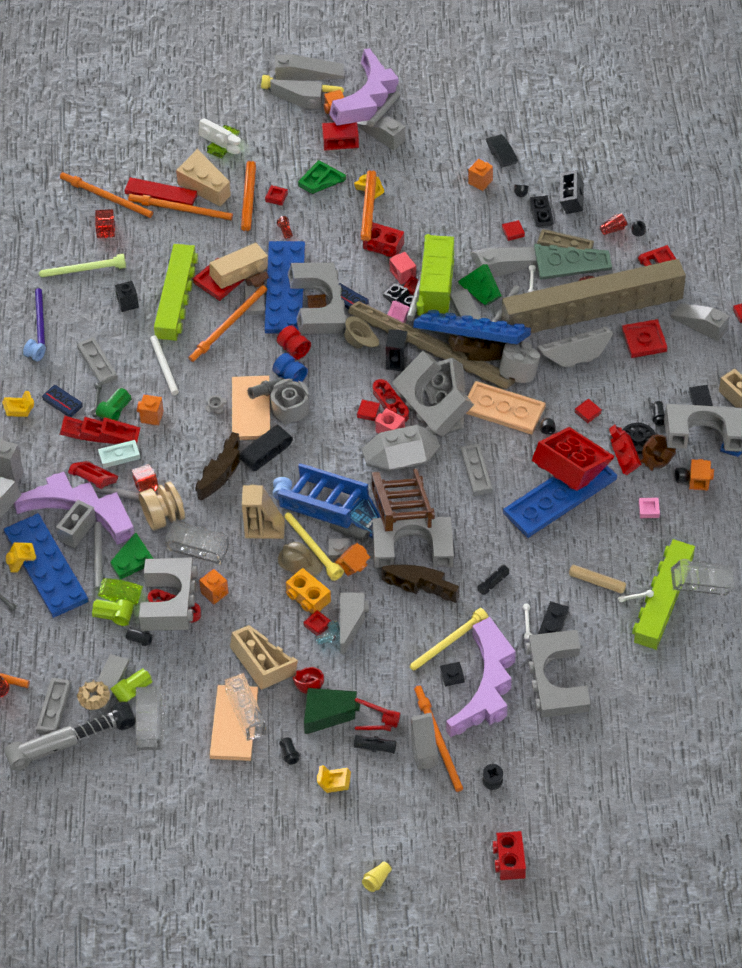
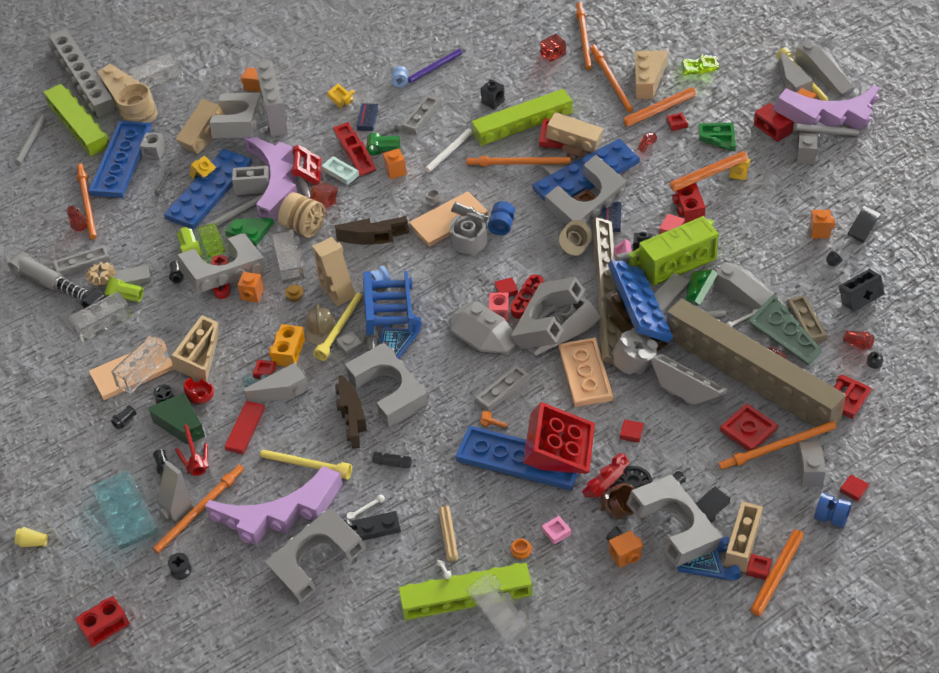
camera: 60 degrees right, 5 degrees down
yellowish green piece [39,254,126,277] -> none
red tile [124,177,197,206] -> none
white hinge [199,118,241,154] -> none
black beam [239,425,293,471] -> none
red wheel [276,325,311,360] -> none
yellow bracket [317,765,351,793] -> none
orange brick [335,543,370,576] -> none
reddish brown fence [371,469,435,532] -> none
black brick [385,329,408,372] -> none
black plate [440,662,465,687] -> none
red tile [502,220,525,241] -> none
black slope [530,195,554,227] -> none
black hinge [540,418,556,435] -> none
none -> clear light blue plate [91,470,159,550]
none -> black wheel [153,384,174,404]
none -> red tile [224,401,265,454]
none -> pearl gold plate [285,285,304,302]
none -> orange hand [480,411,508,428]
none -> orange plate [510,538,532,559]
none -> orange bar [718,421,837,470]

